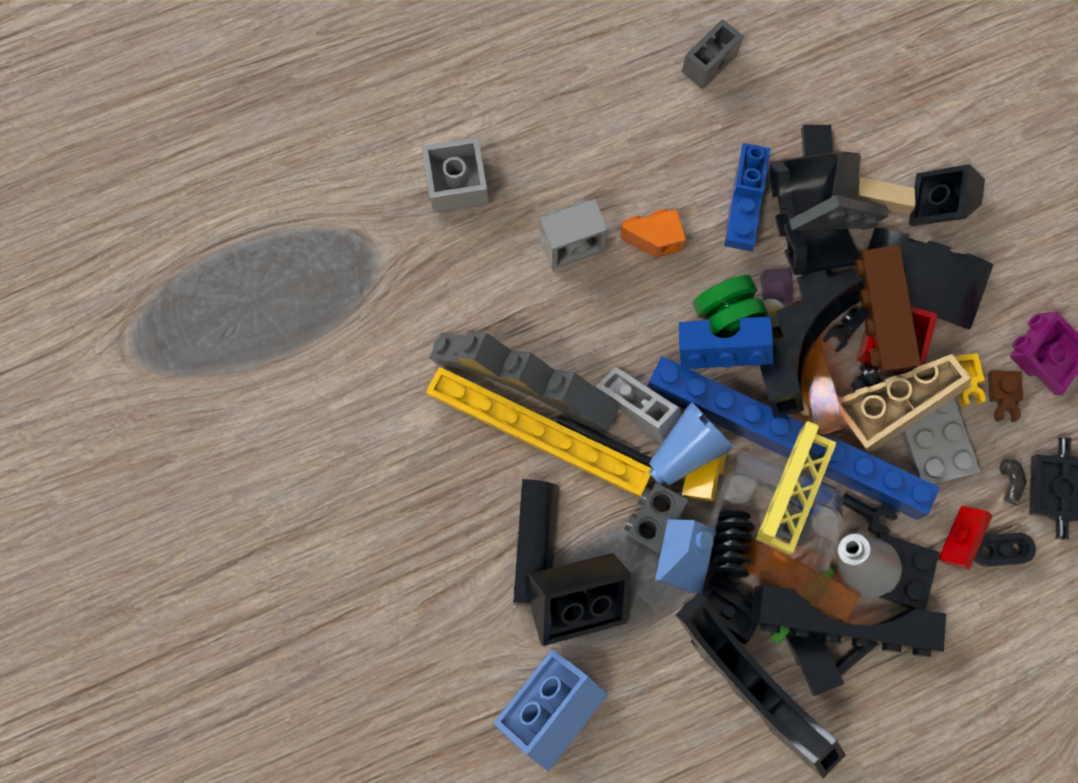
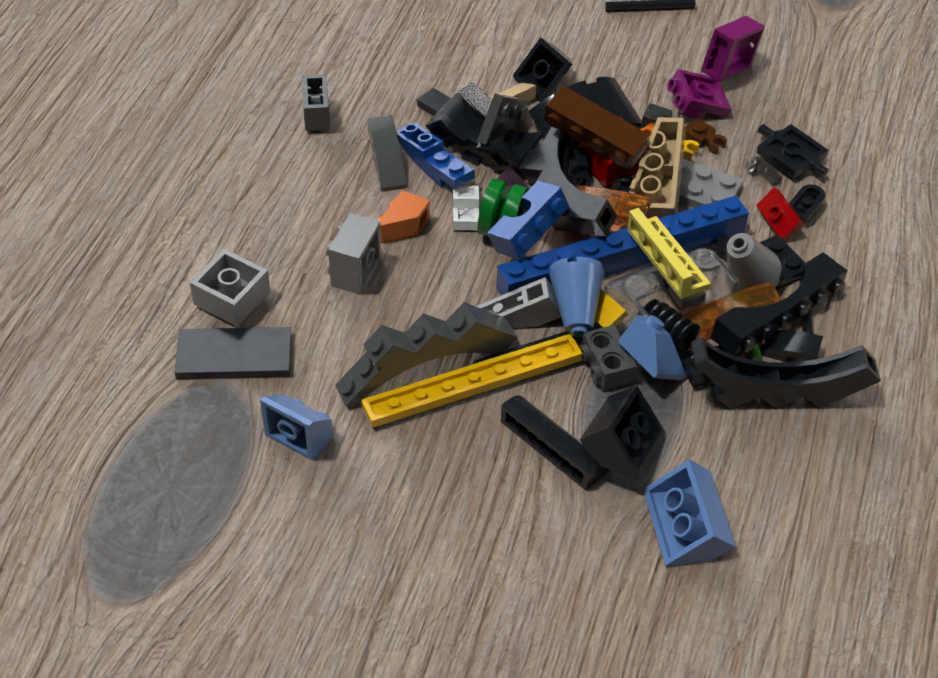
camera: 50 degrees left, 25 degrees down
none -> tile [175,327,291,379]
none -> medium blue slope [260,394,333,461]
none -> dark grey slope [368,115,407,192]
none -> white slope [453,185,479,230]
none -> pearl dark grey piece [640,103,672,137]

